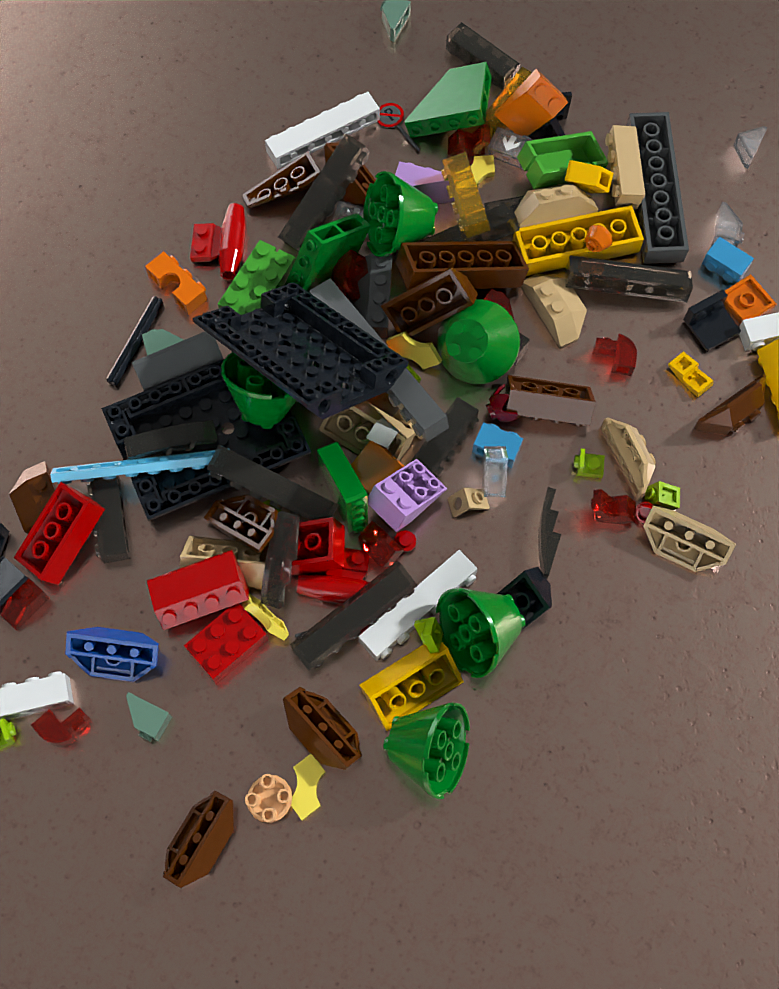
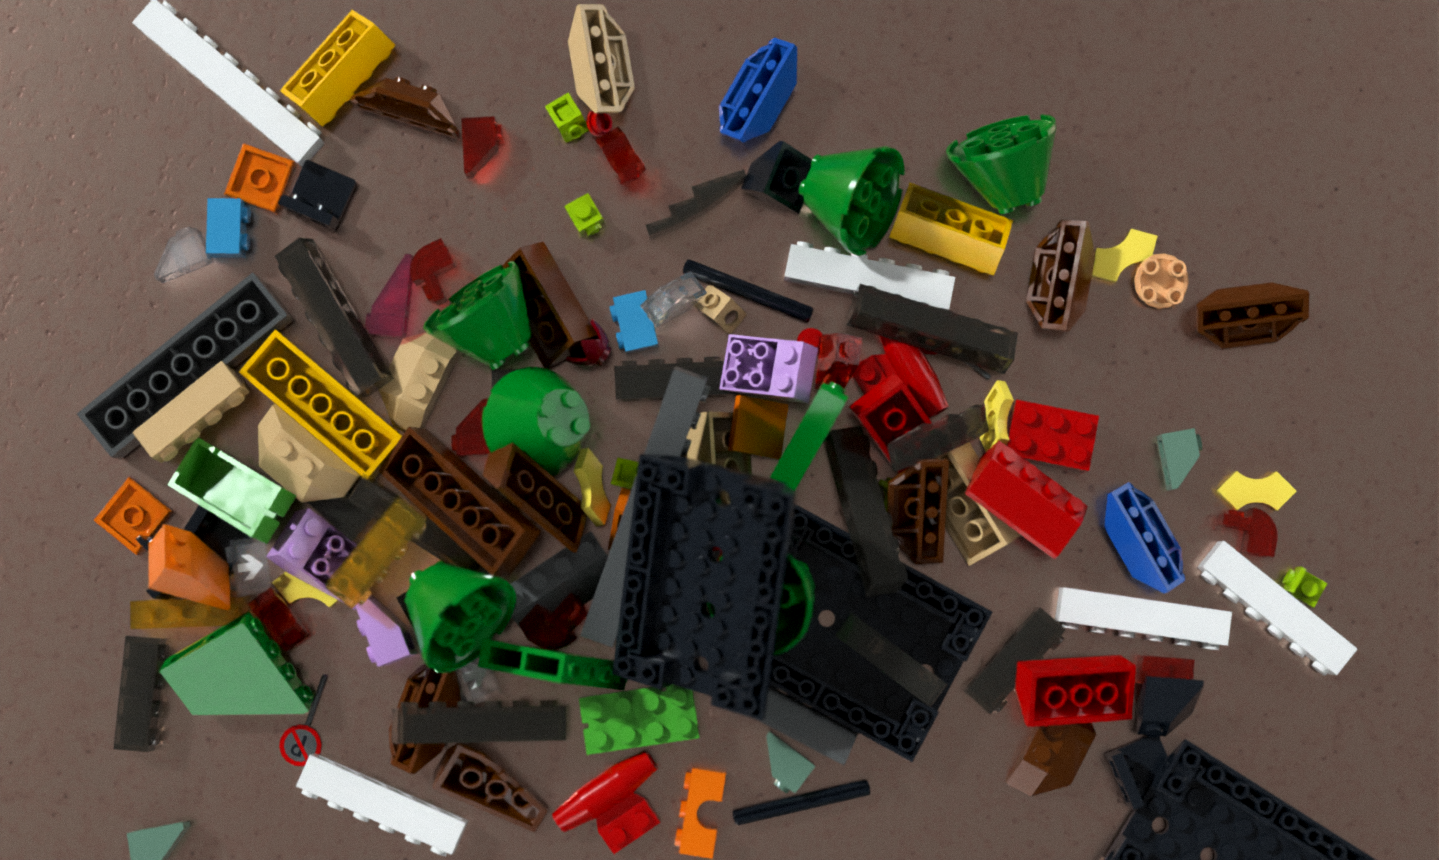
camera: 120 degrees left, 15 degrees up
medium azure plate [50,449,231,484] -> none
white slope [366,418,399,448] -> none
lime bracket [414,617,443,653] -> none
yellow slope [565,160,614,194] -> none
orange cone [585,225,612,252] -> none
tan wedge [601,418,656,501] -> none
yellow slope [668,351,713,397] -> none
clear slope [733,126,767,169] -> none
none -> orange tile [93,477,174,555]
none -> lavender slope [266,508,374,603]
none -> clear pink slope [365,254,415,340]
none -> green cone [423,261,531,370]
none -> clear red slope [461,116,503,178]
none -> black axle [683,259,813,322]
none -> blue wedge [719,37,797,142]
none -> white brick [1055,587,1232,650]
none -> light yellow tile [1216,471,1297,511]

